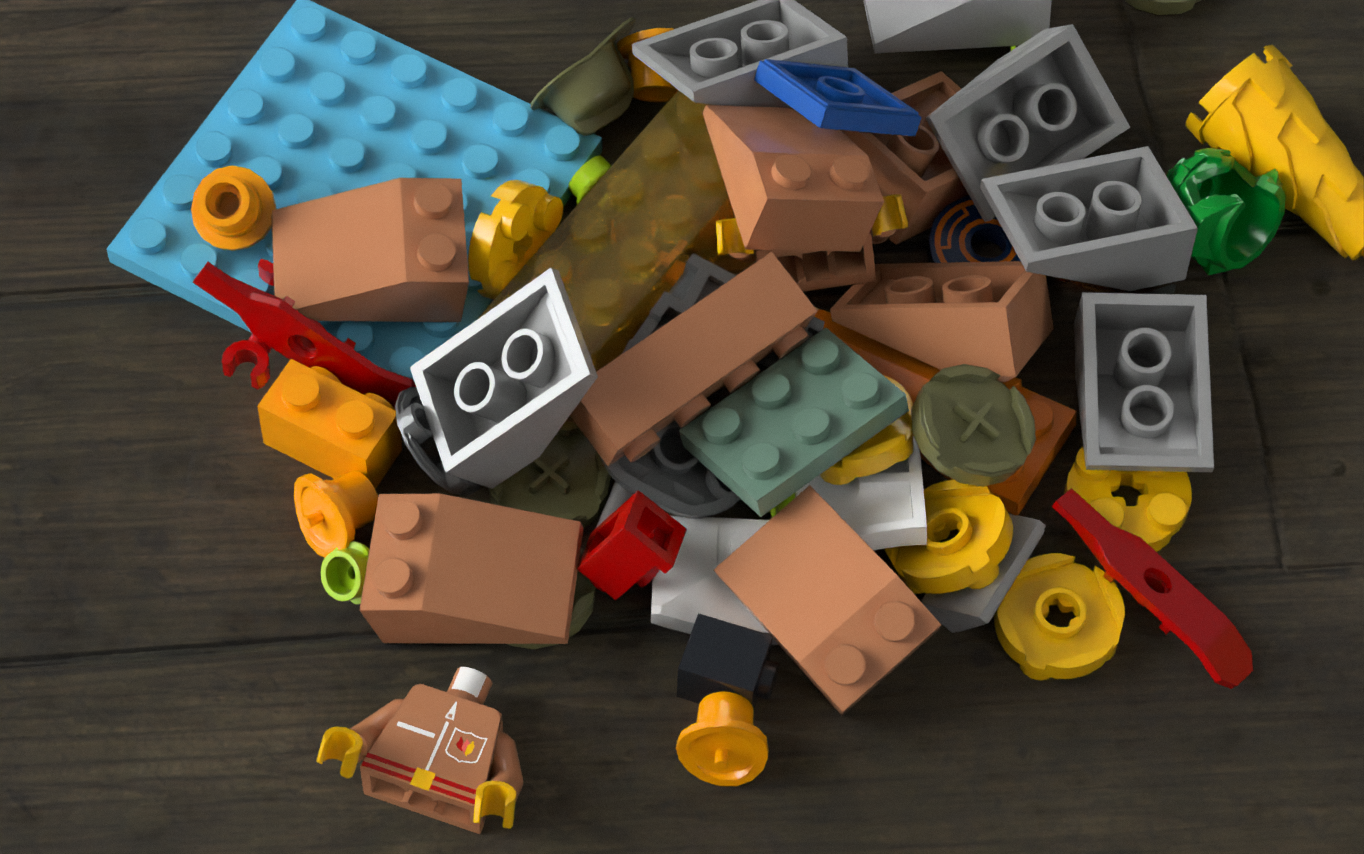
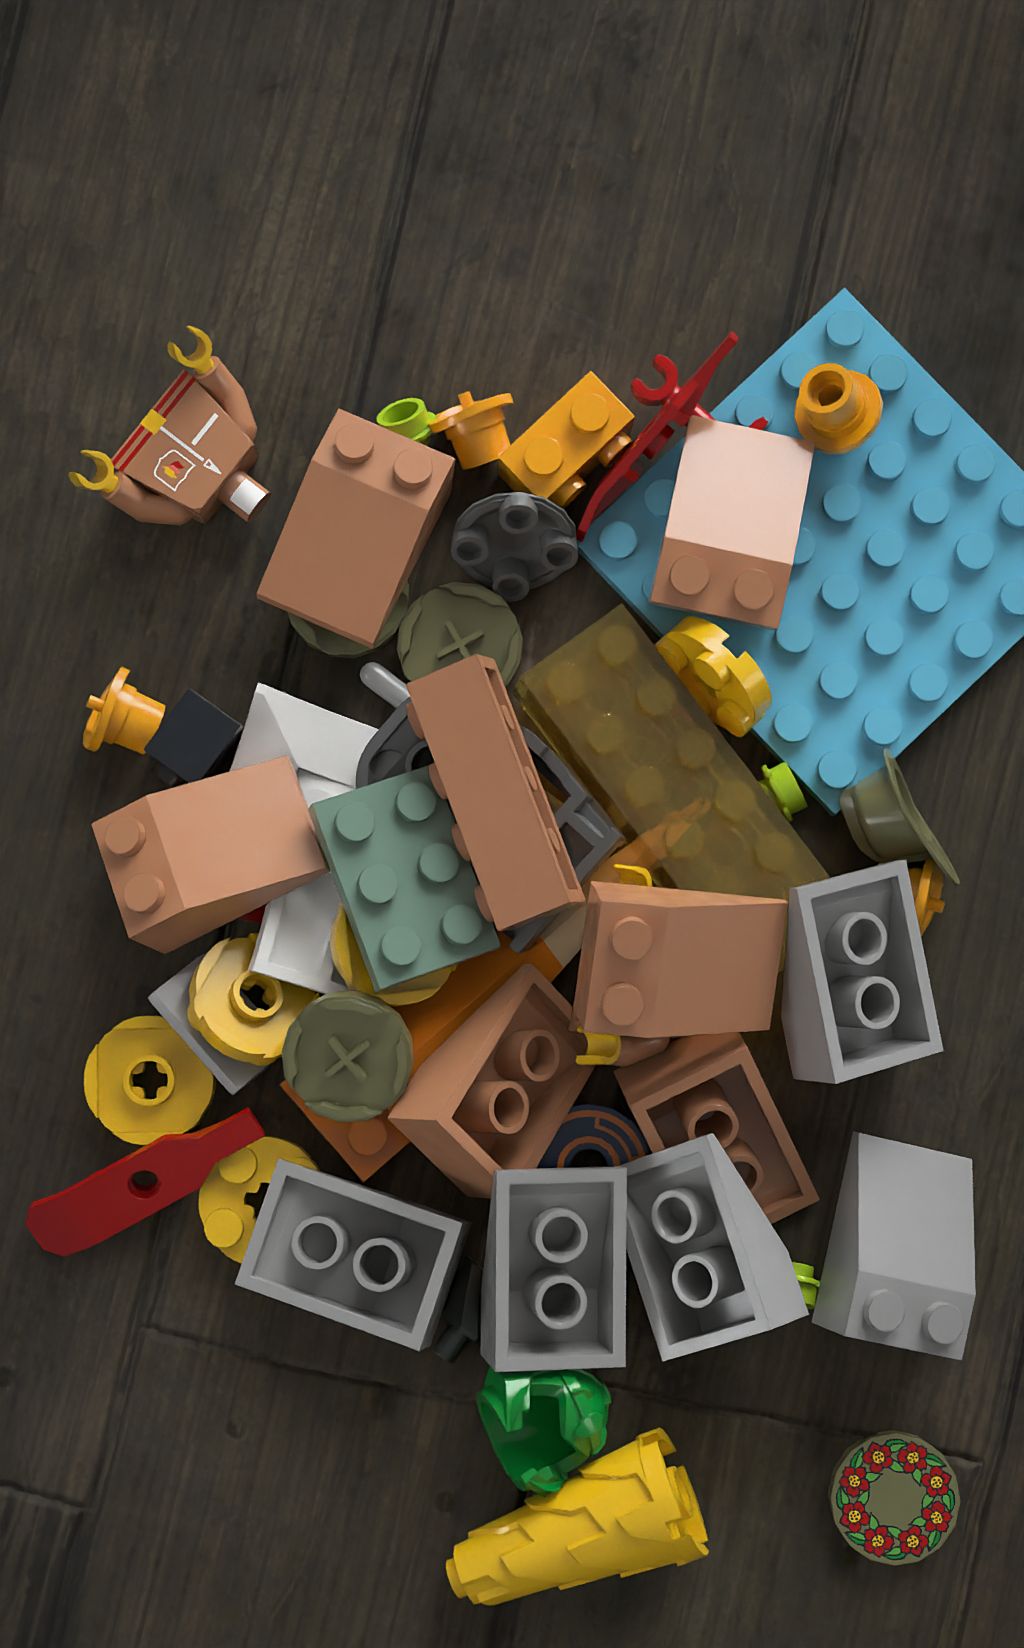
camera: 105 degrees right, 25 degrees up
light grey slope [410,268,598,489] -> none
red brick [577,490,687,600] -> none
blue plate [754,59,922,136] -> none

